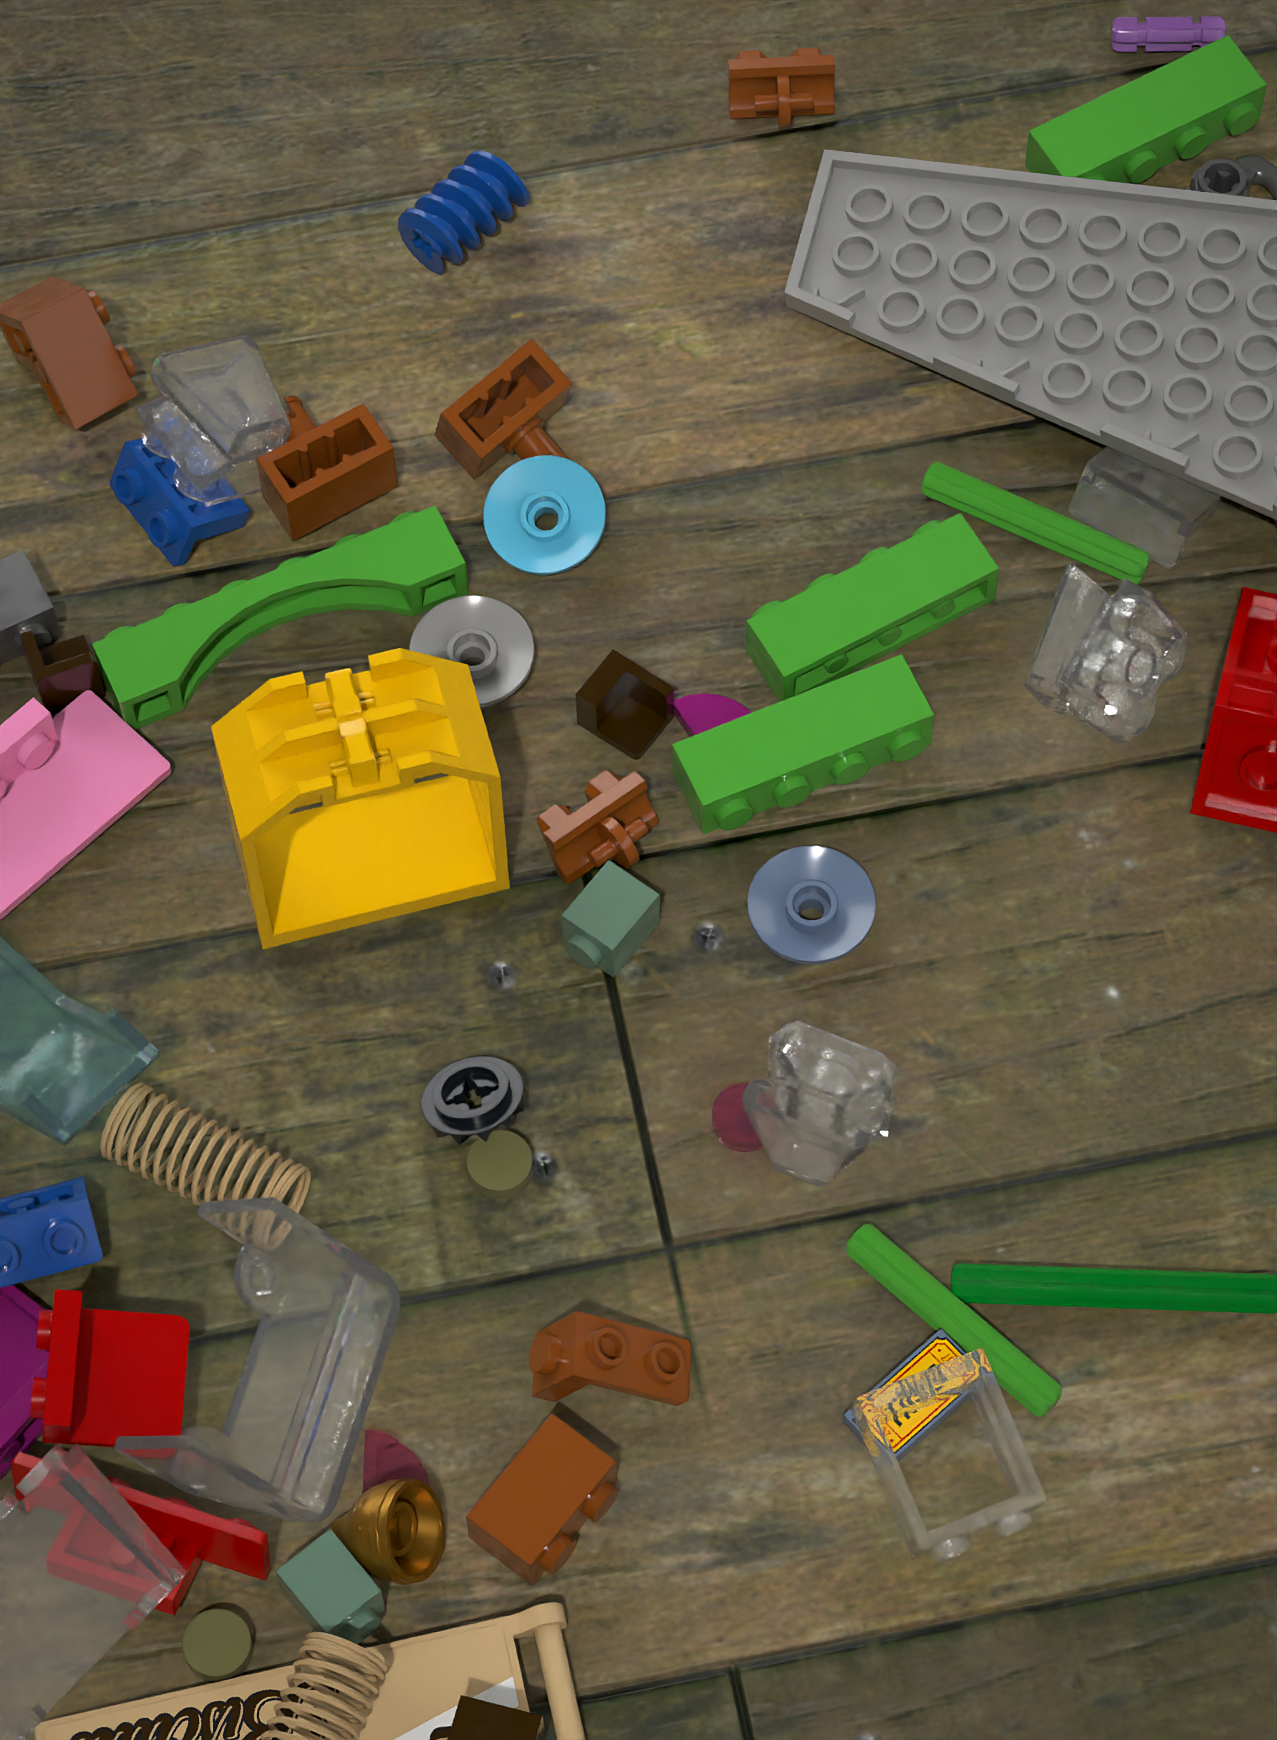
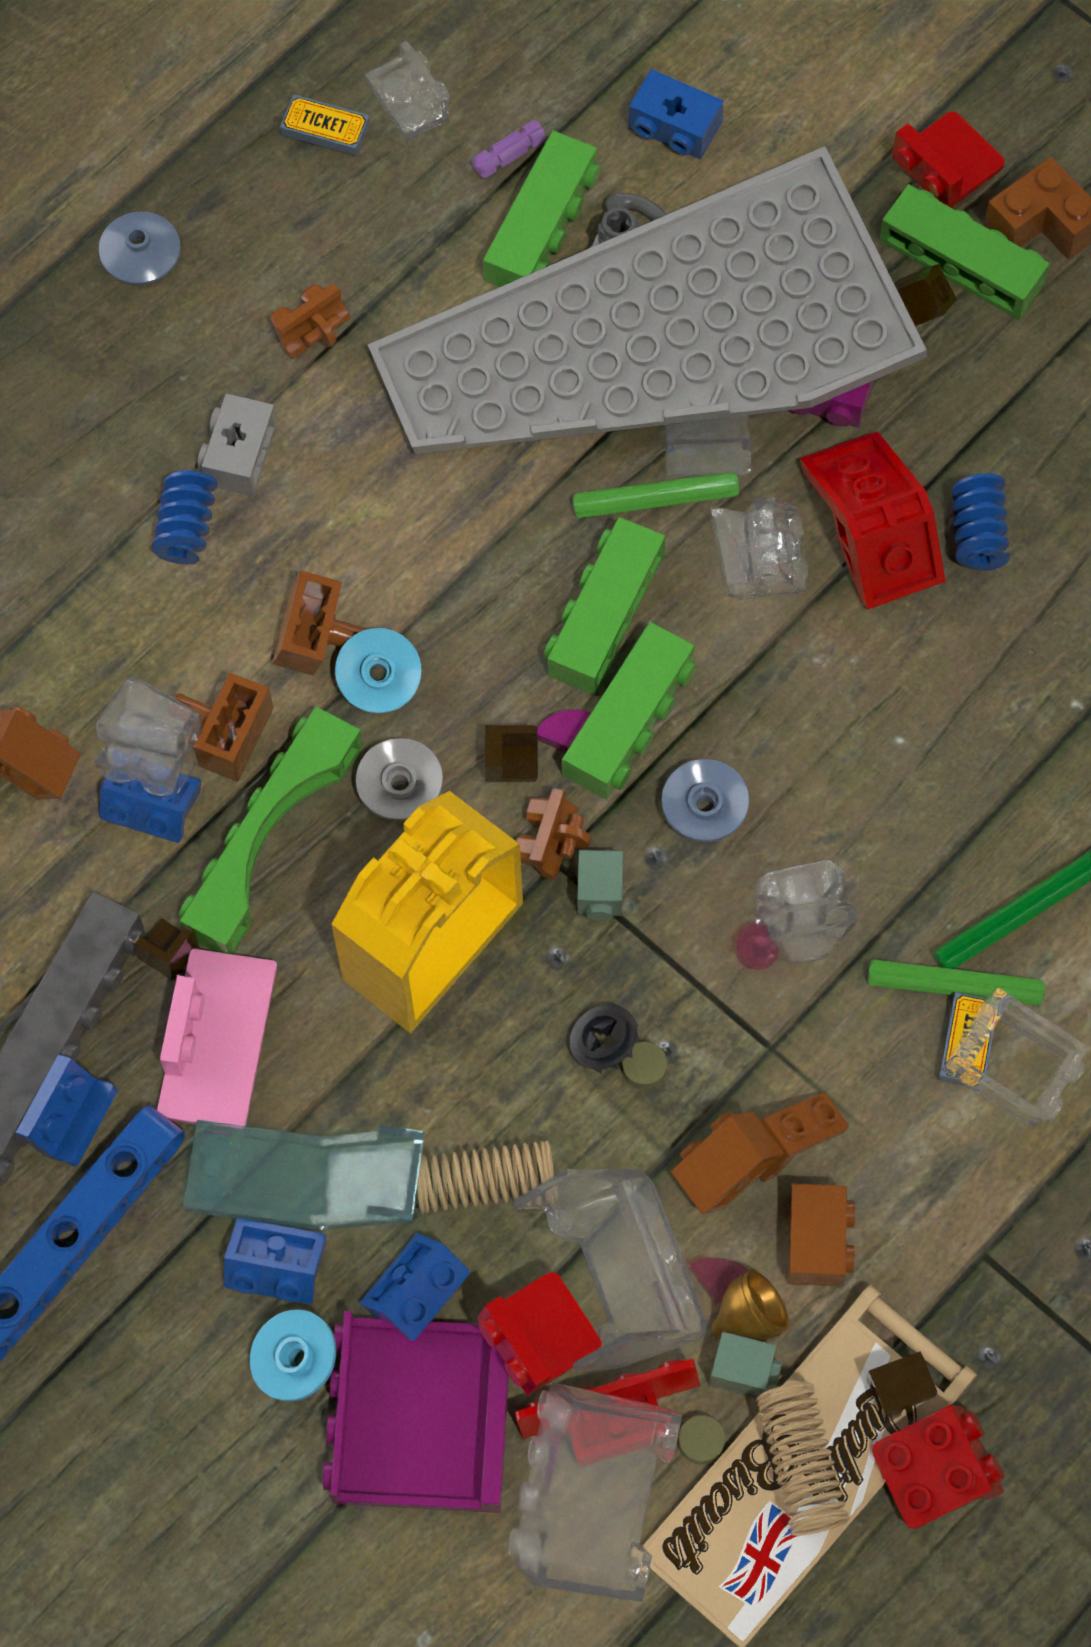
camera: 35 degrees left, 5 degrees up
none -> light grey brick [198,394,277,497]
none -> dark orange brick [671,1110,785,1215]

